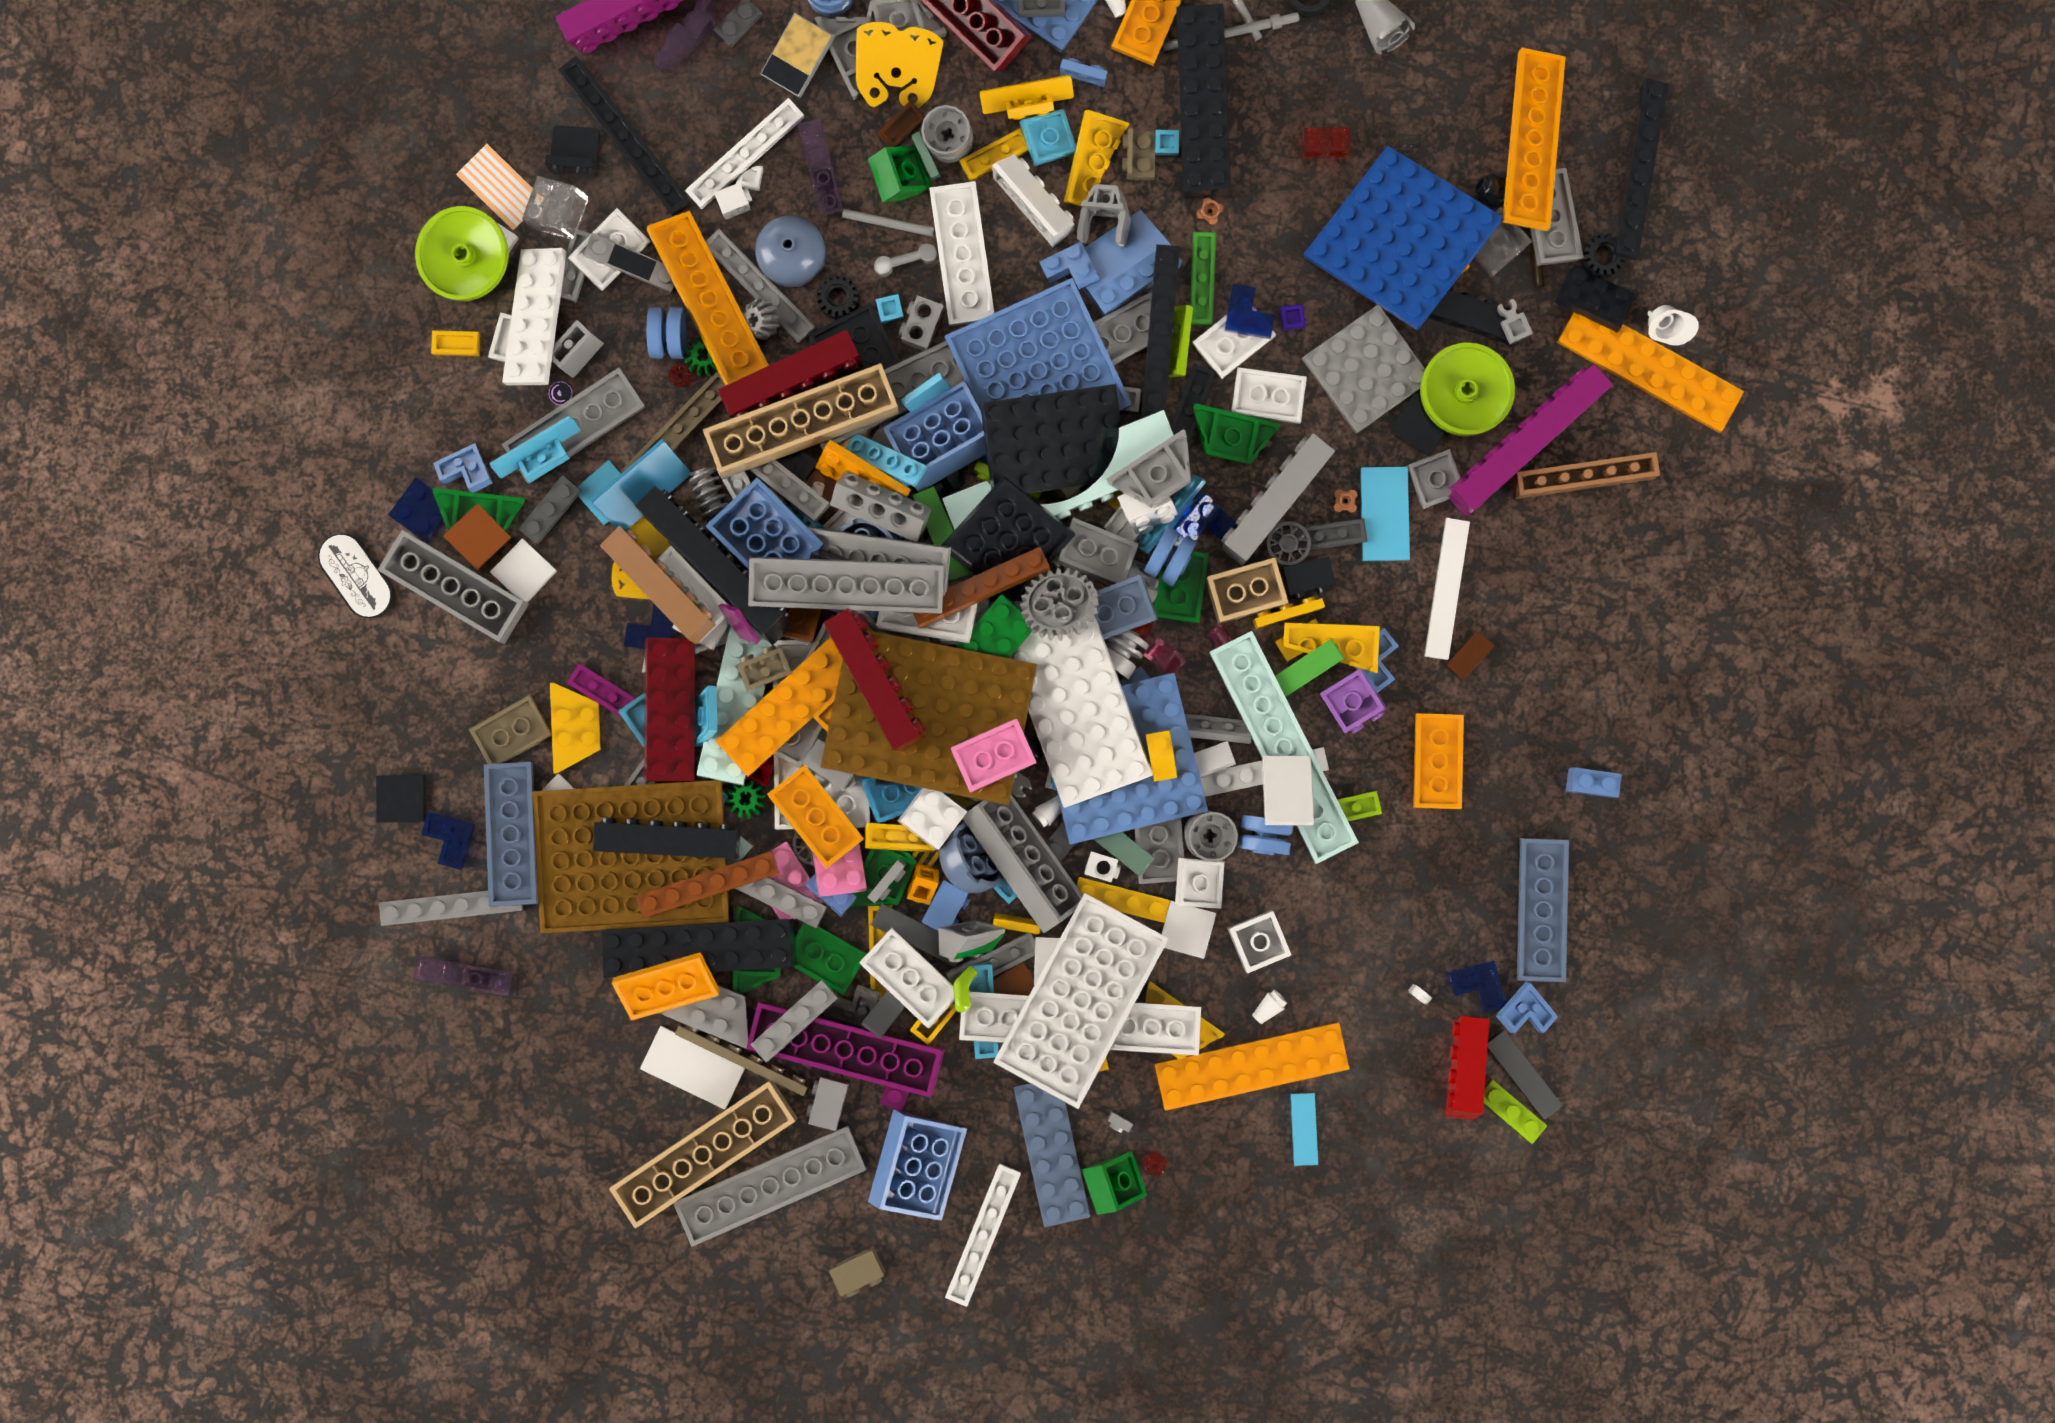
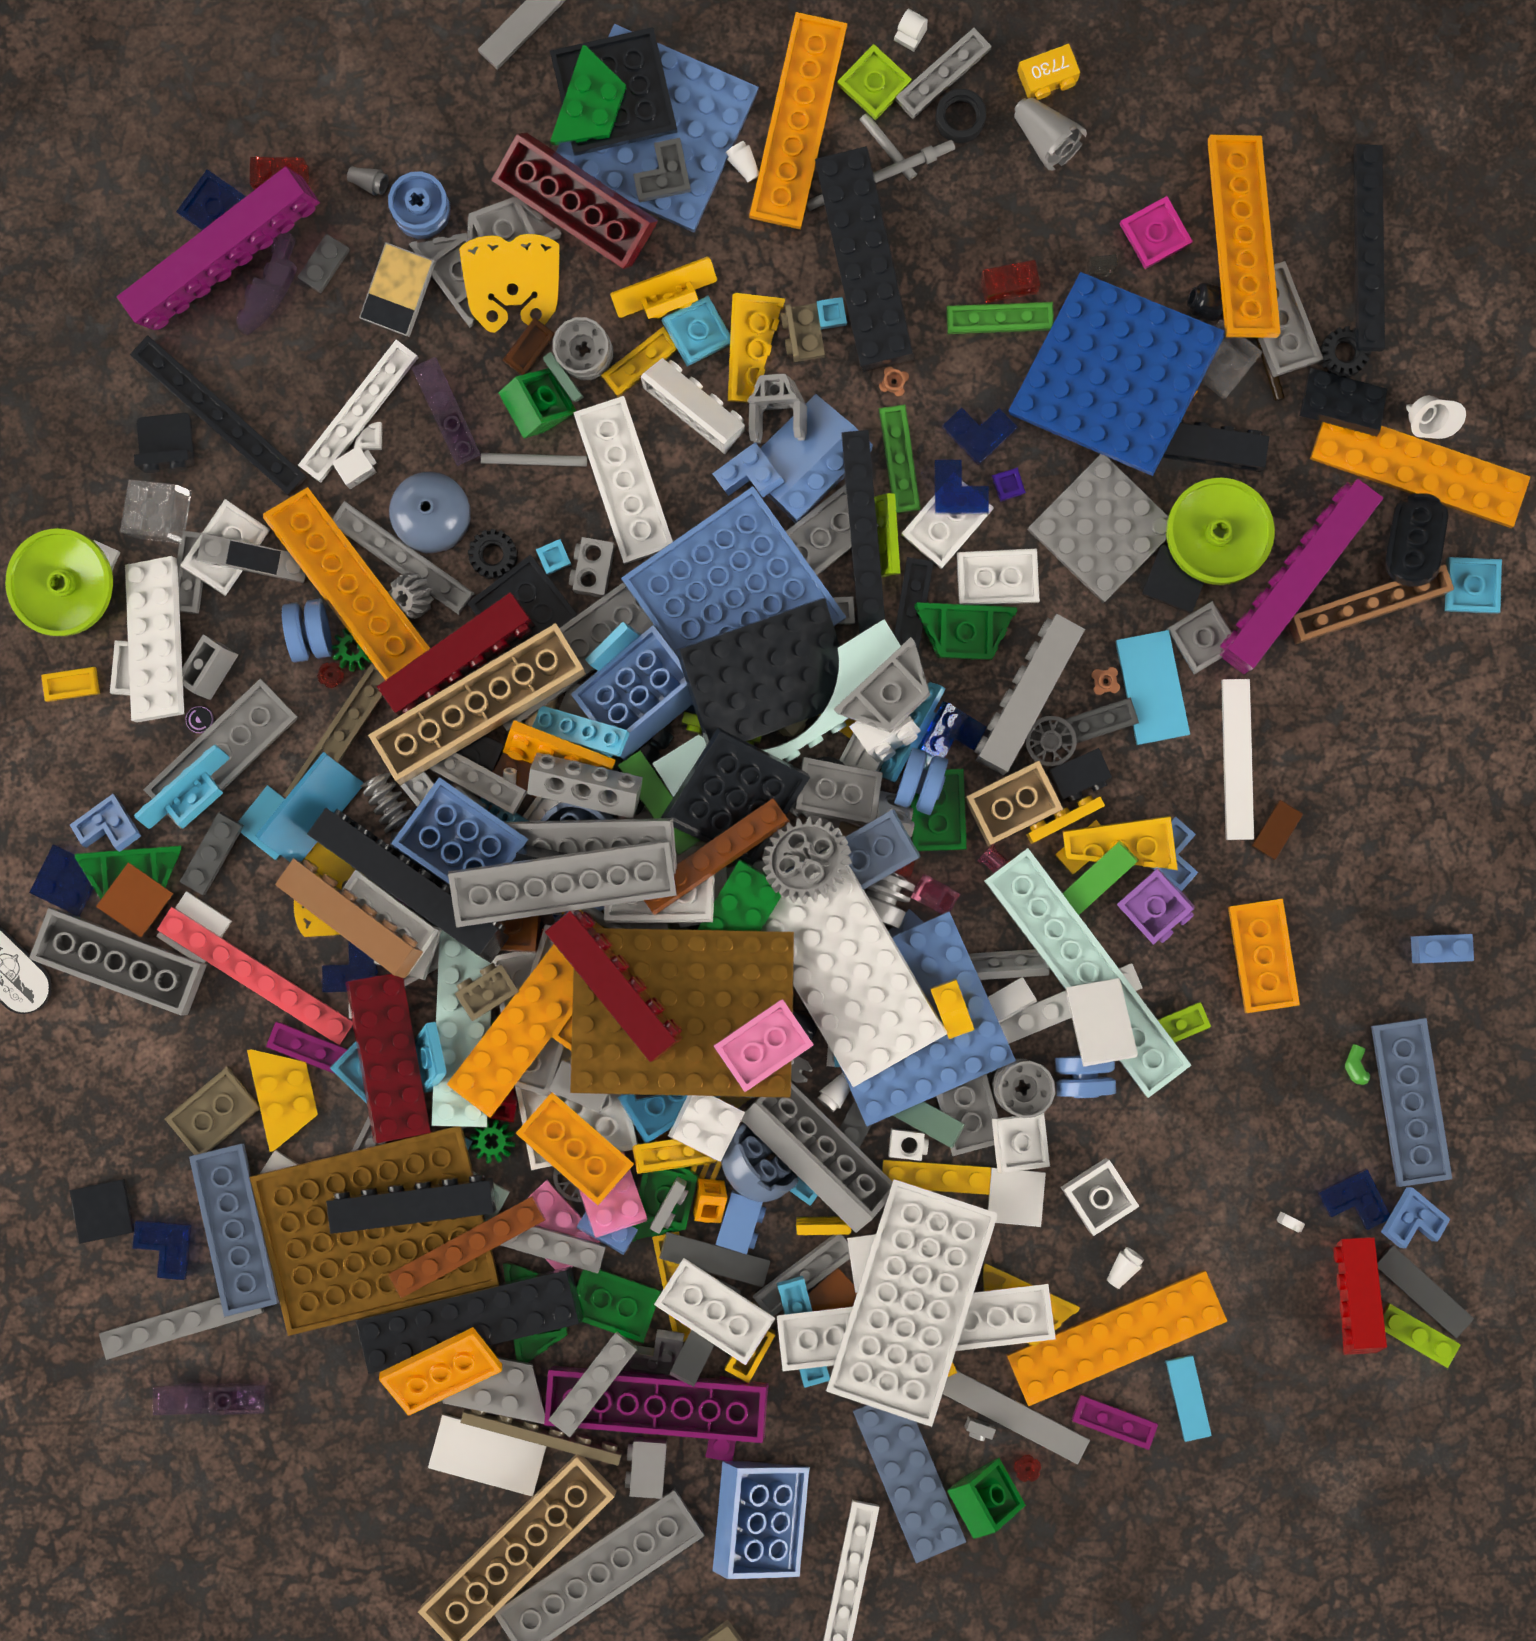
camera: 10 degrees left, 0 degrees up
sticker [456,144,544,230] -> none
magenta piece [718,603,760,644] -> none
light grey bar [874,243,937,277] -> none
light grey slope [938,920,1005,962] -> none
lime arm [953,966,978,1013] -> none
medium blue plate [1060,58,1107,87] -> none
light grey plate [1497,299,1533,344] -> none
none -> coral plate [157,907,353,1046]
none -> clear blue plate [942,407,1017,465]
none -> light grey tile [942,1369,1090,1464]
none -> bright green tile [946,302,1054,334]
none -> magenta plate [1071,1394,1158,1450]
none -> dark pink plate [1120,196,1193,269]
none -> bright green arm [1345,1044,1370,1085]
none -> black tile [1385,493,1449,587]
none -> medium azure tile [1445,557,1502,614]

